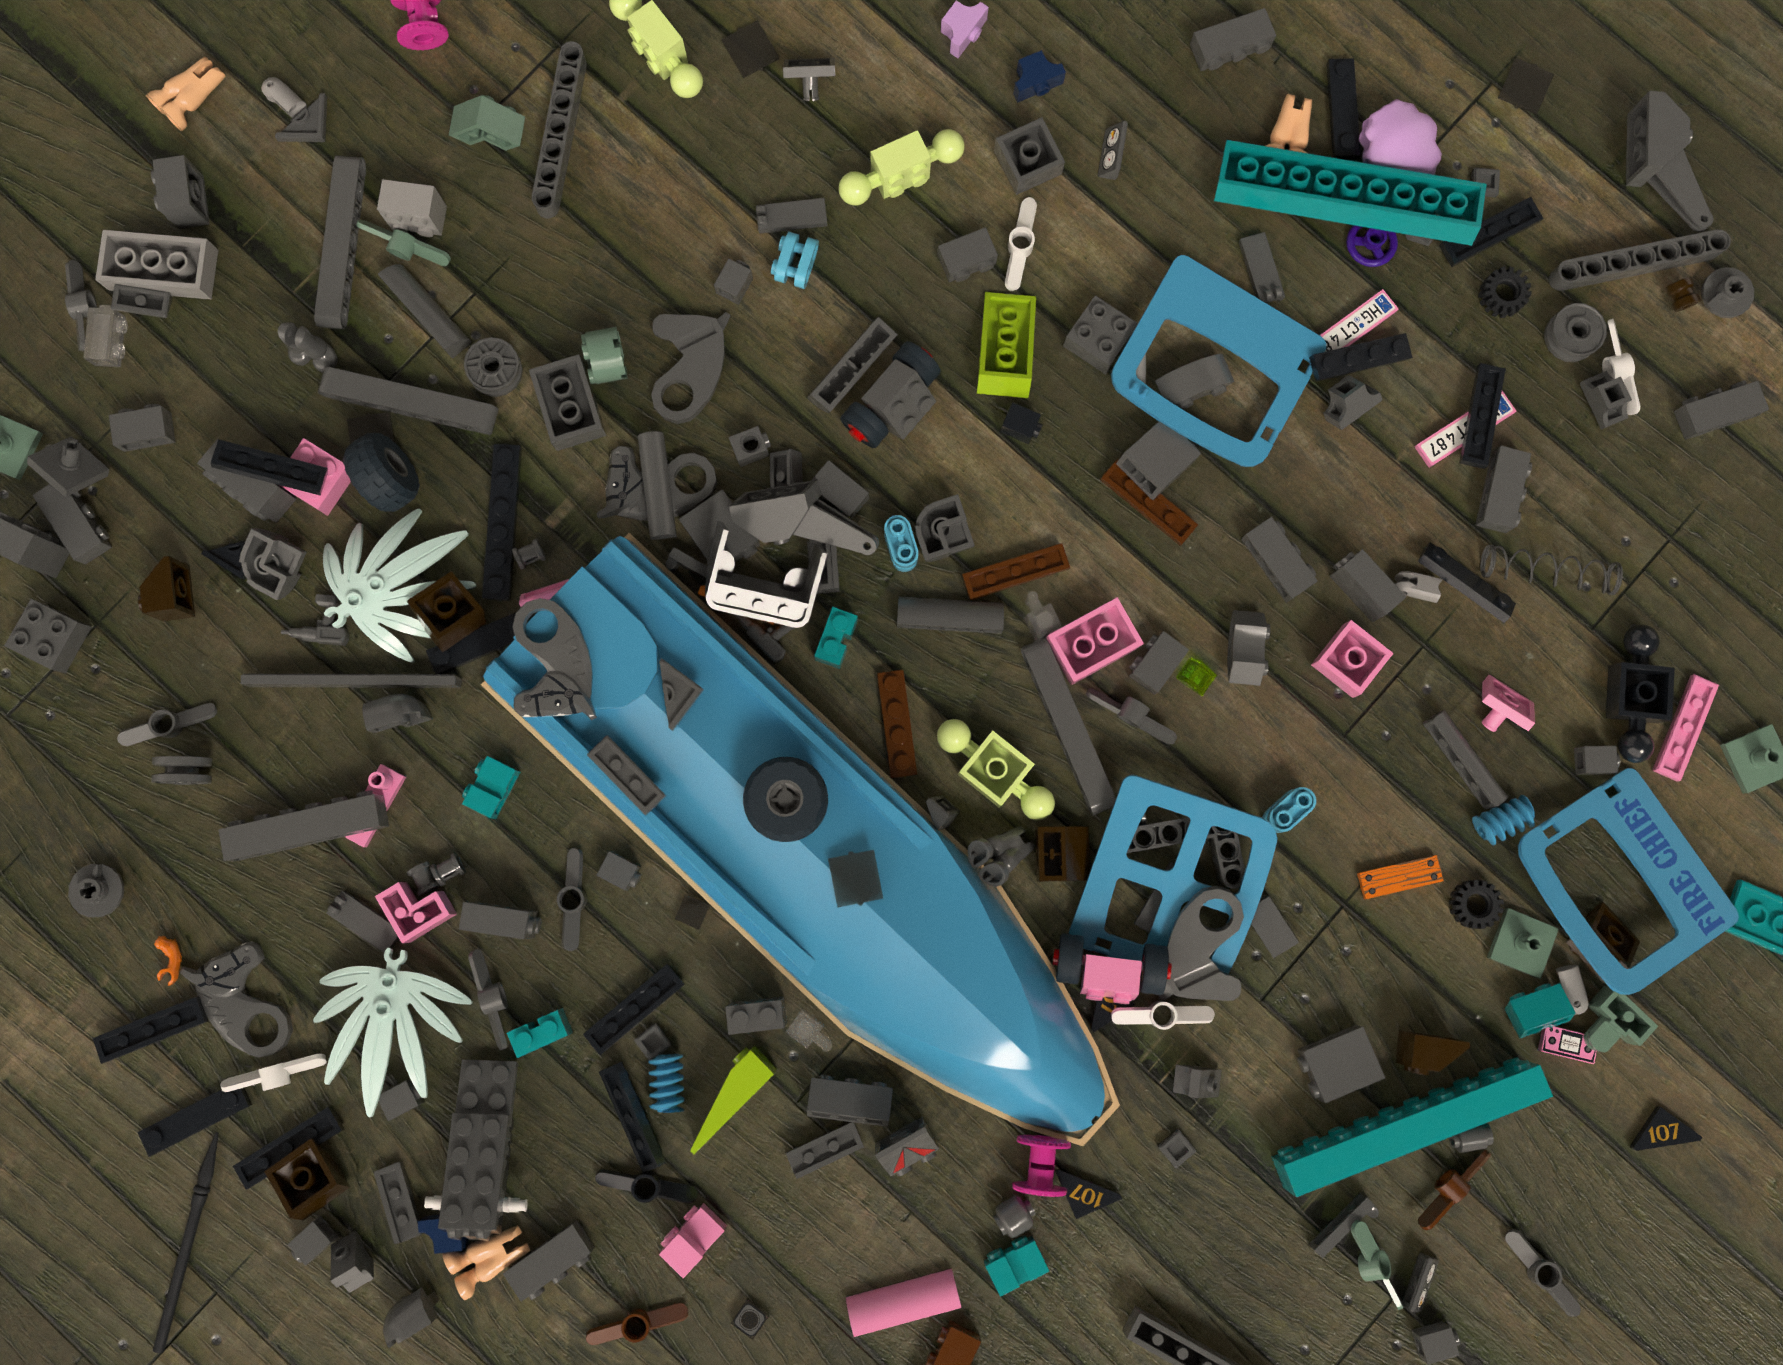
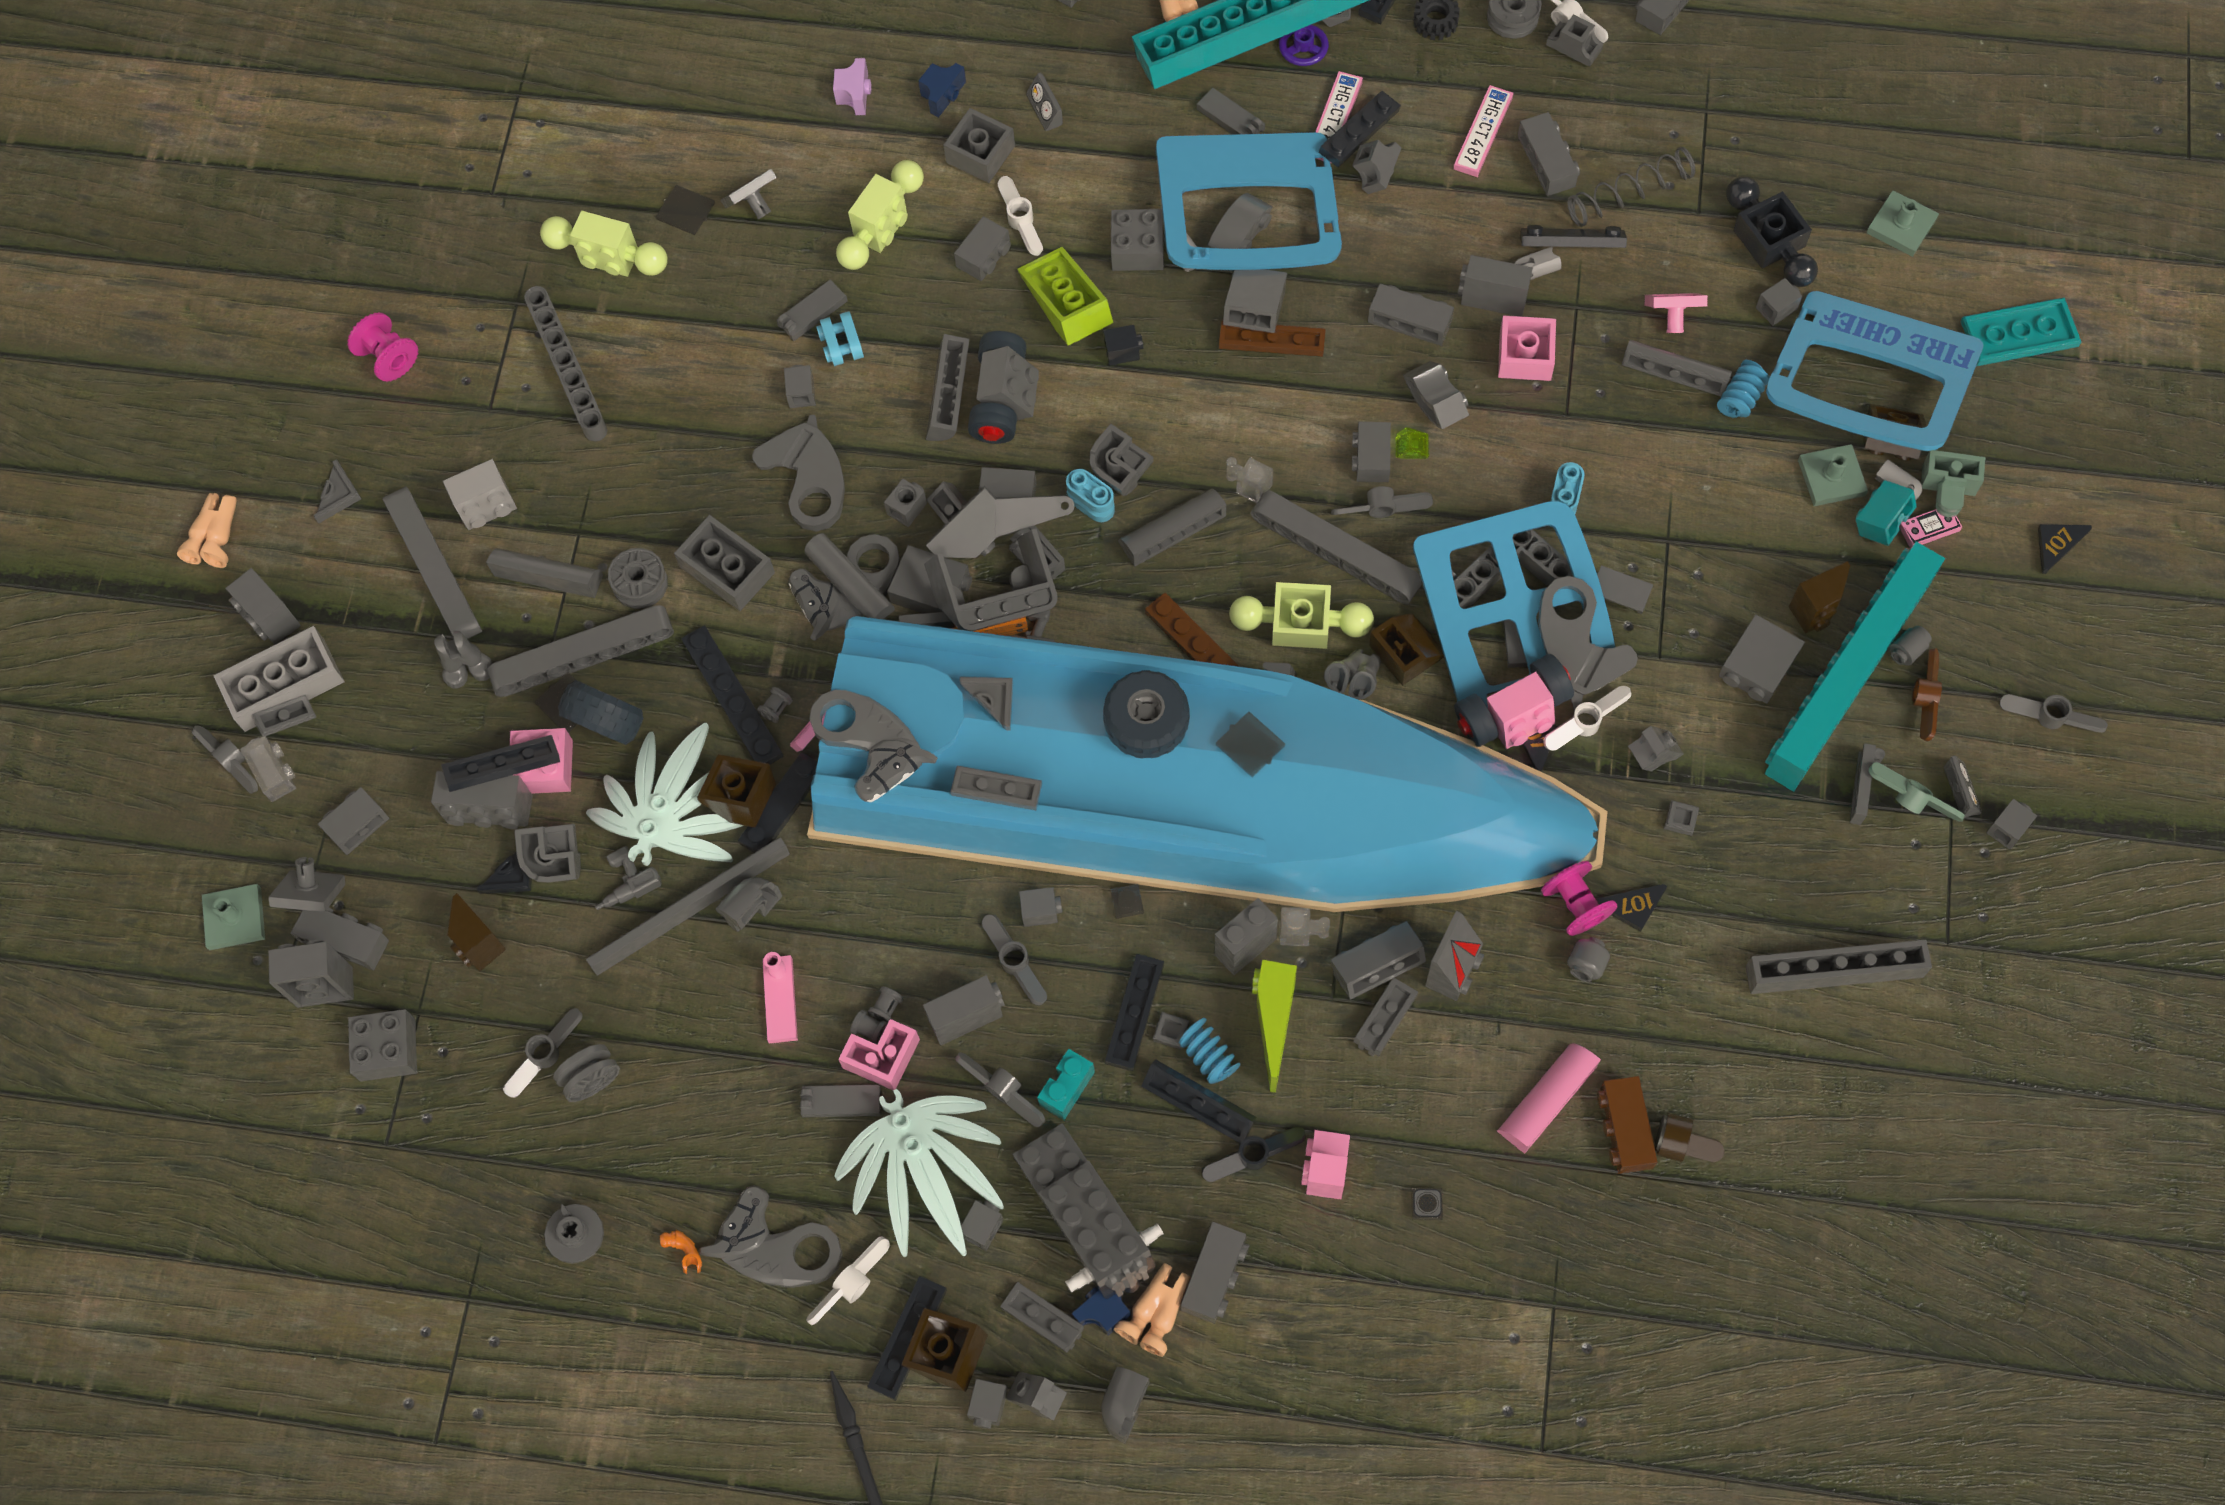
camera: 25 degrees left, 15 degrees down
black plate [92,996,209,1064] -> none
black plate [137,1087,252,1157] -> none
dark grey brick [218,790,389,861] -> none
light grey piece [261,77,306,119] -> none
sand green piece [356,219,451,266] -> none
sand green brick [449,95,525,151] -> none
teal brick [462,756,521,819] -> none
sand green brick [581,327,628,384] -> none
reddish brown piece [586,1303,689,1345] -> none
teal brick [814,607,858,669] -> none
reddish brown plate [962,543,1070,600] -> none
teal brick [984,1235,1050,1297] -> none
bright pink brick [1046,597,1144,686] -> none
orange tile [1357,855,1443,899] -> none
black tyre [1449,880,1504,929] -> none
black plate [1459,363,1506,469] -> none
bright pink tile [1652,674,1719,781] -> none

